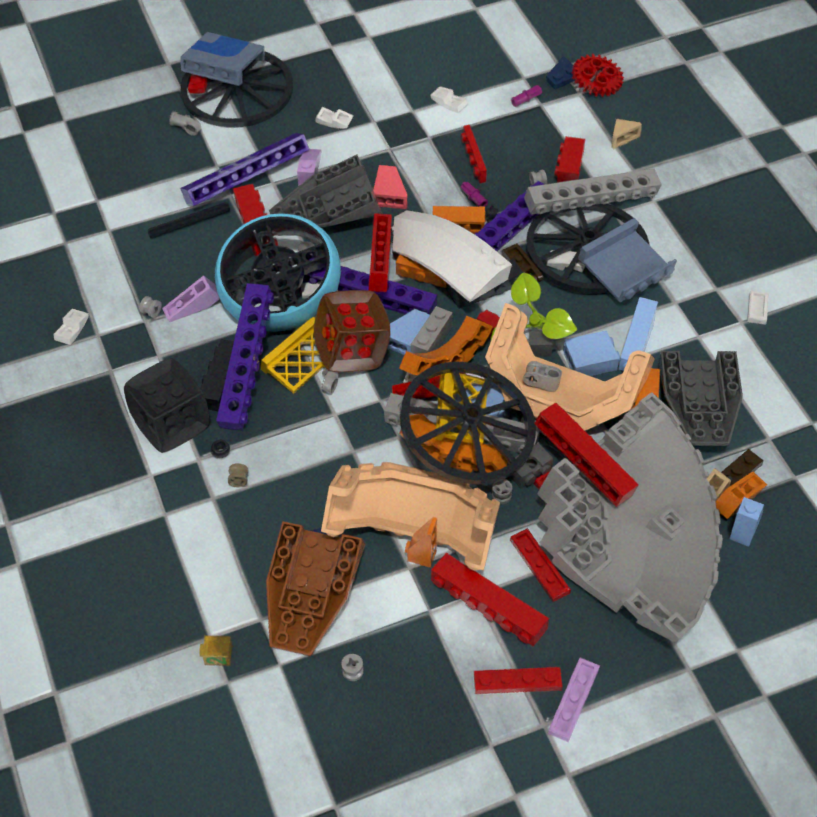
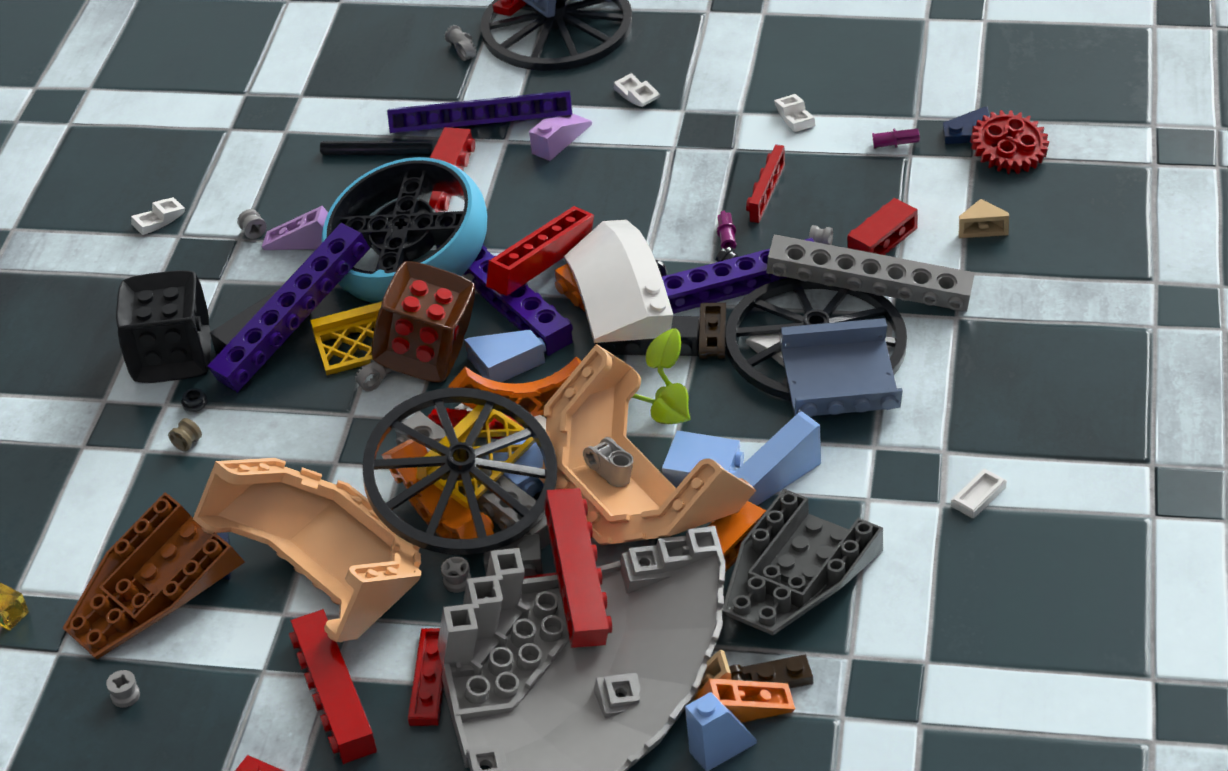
camera: 35 degrees right, 10 degrees down
dark grey wedge [269,154,382,236] -> none
coral slope [374,165,408,209] -> none
orange slope [405,517,437,568] -> none
light grey brick [411,306,453,353] -> none
orange brick [432,206,485,234] -> none
dark grey brick [528,330,556,357] -> none

